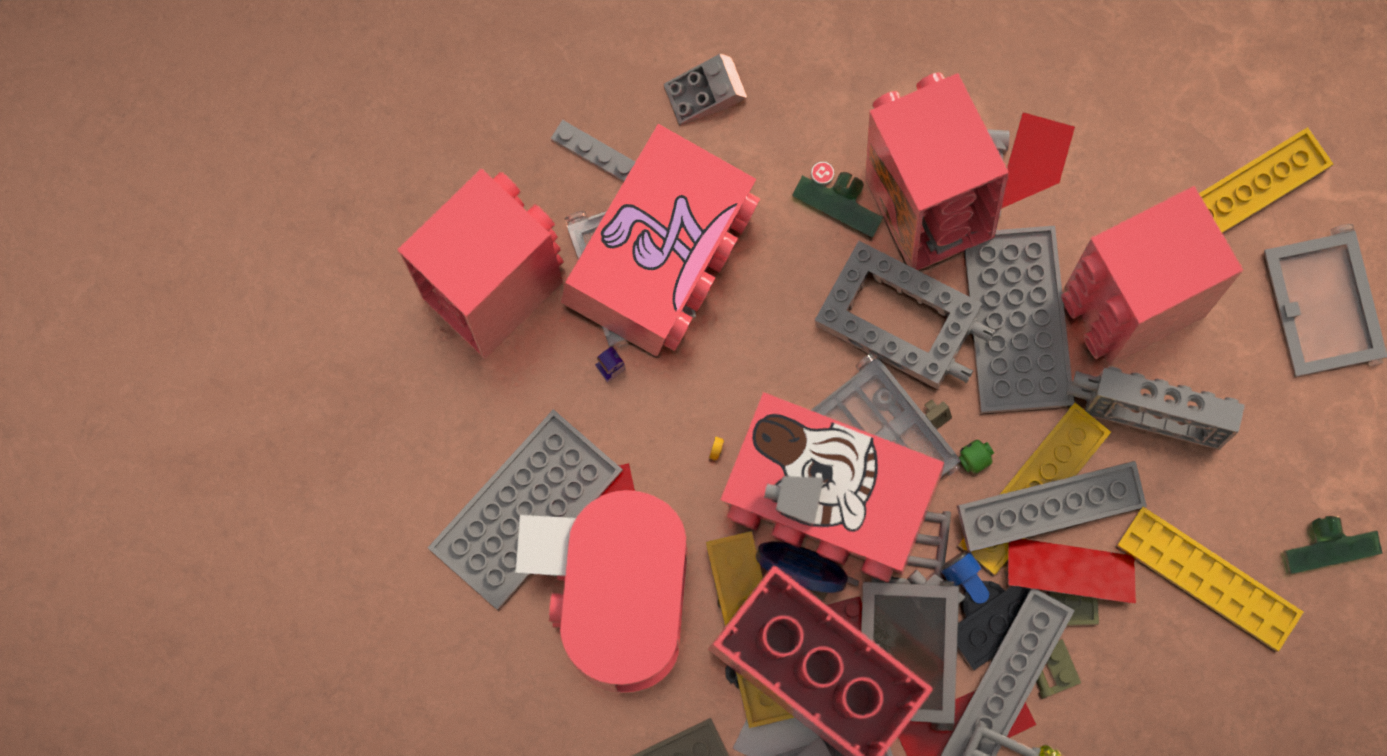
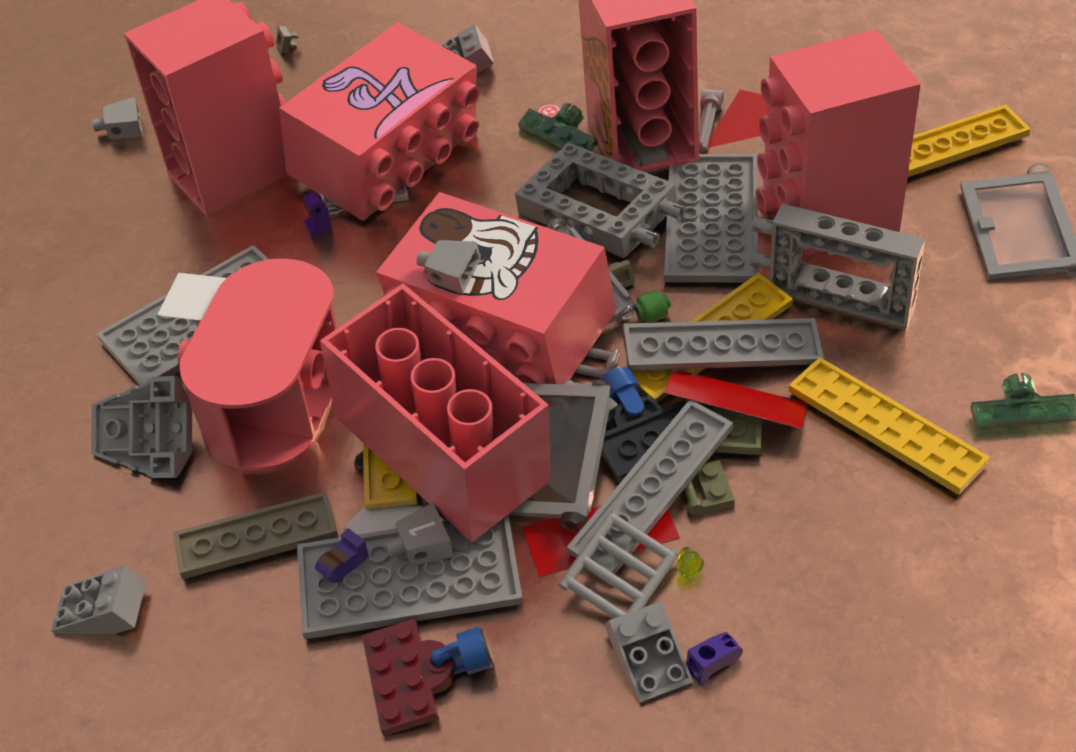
camera: 10 degrees right, 30 degrees down
none -> light grey wedge [91,376,192,478]
none -> light grey torso [92,97,143,140]
none -> dark tan tile [275,26,299,54]

